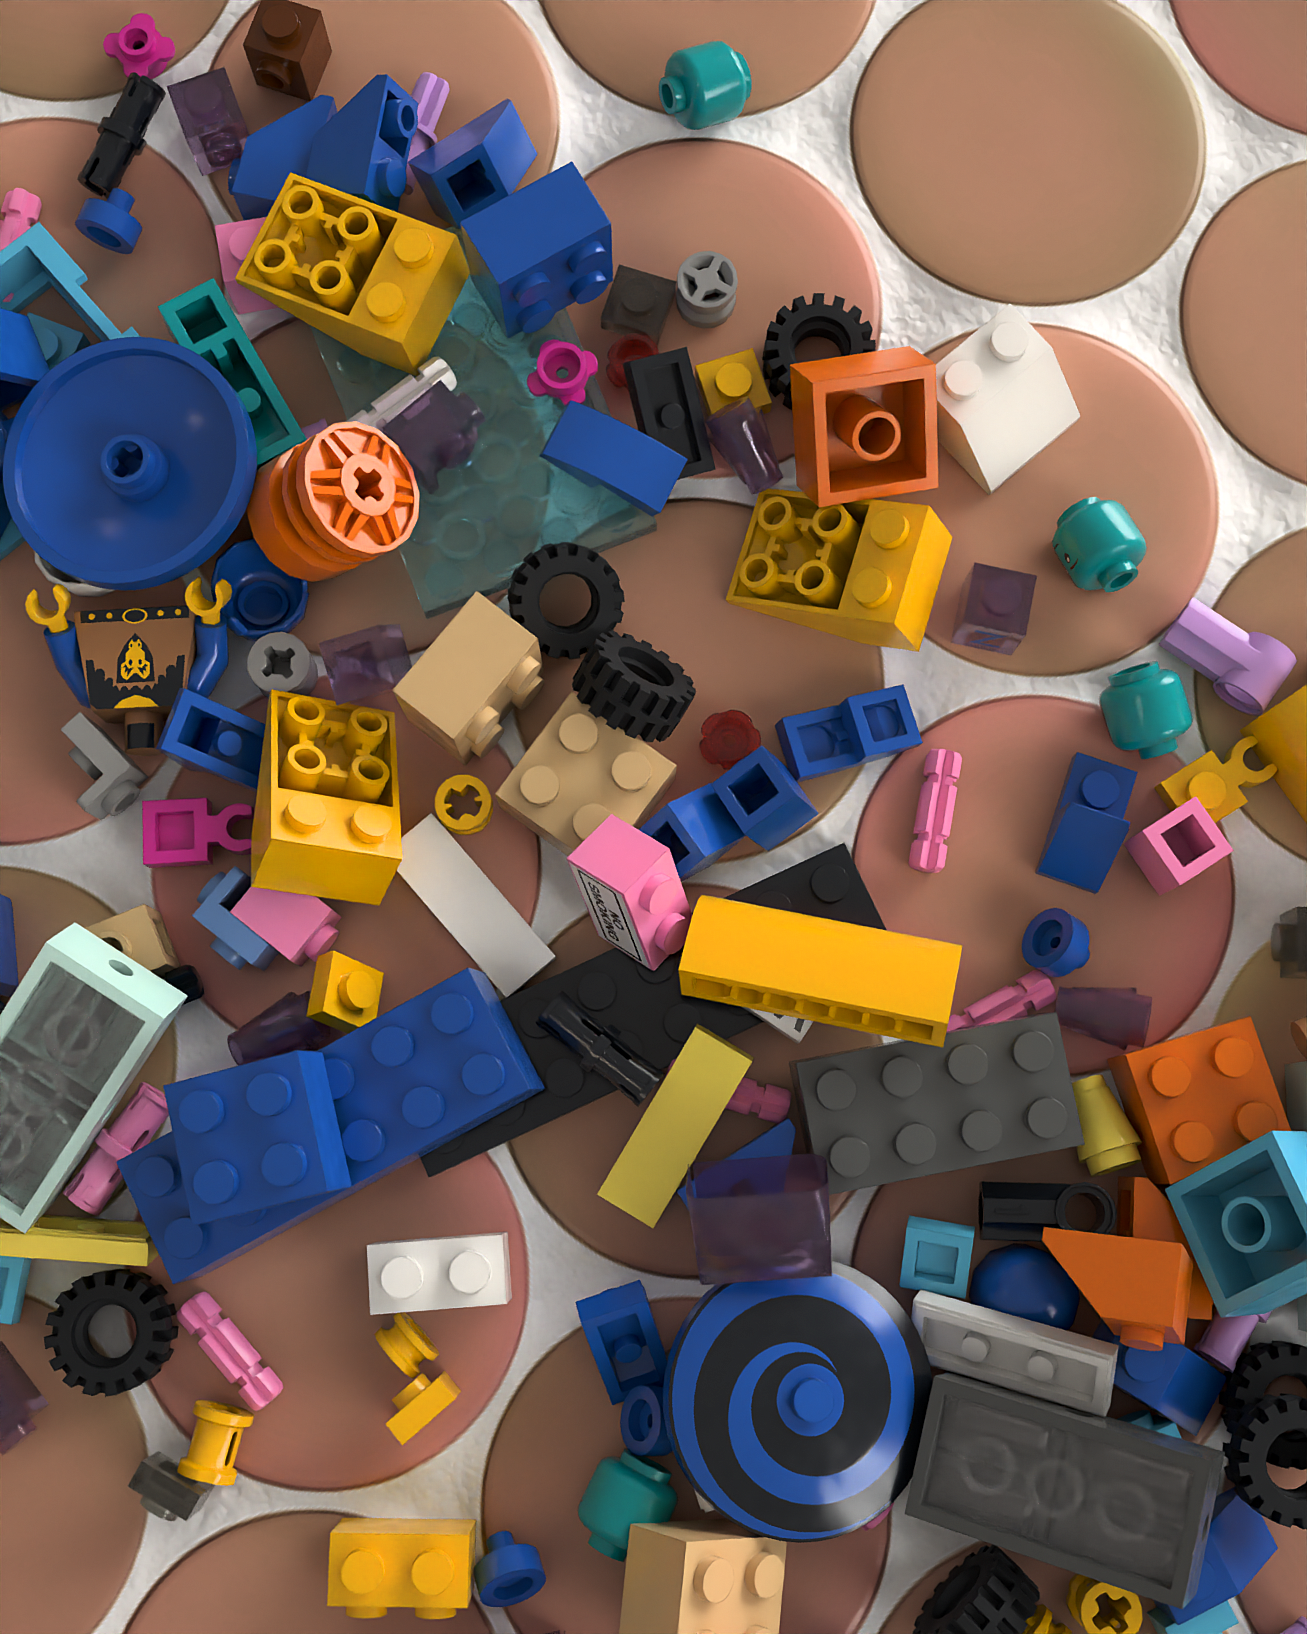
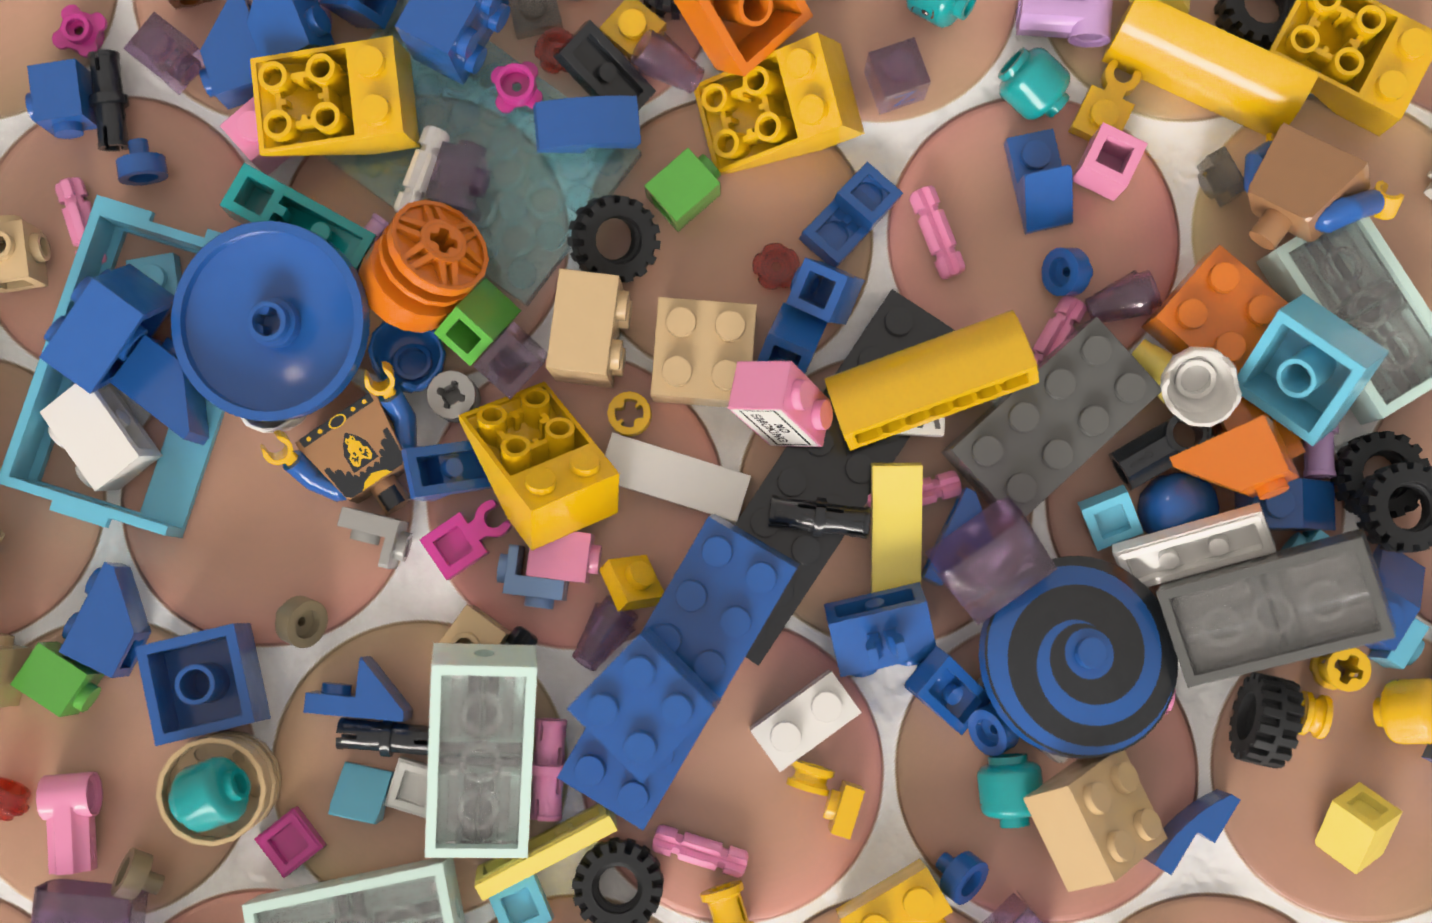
camera: 25 degrees left, 5 degrees up
black tyre [572,631,696,742] -> none
none -> blue brick [25,58,97,139]
none -> bright green brick [434,277,522,366]
none -> bright green brick [644,148,721,232]
none -> blue brick [824,582,936,677]
none -> white hair [1160,346,1242,427]

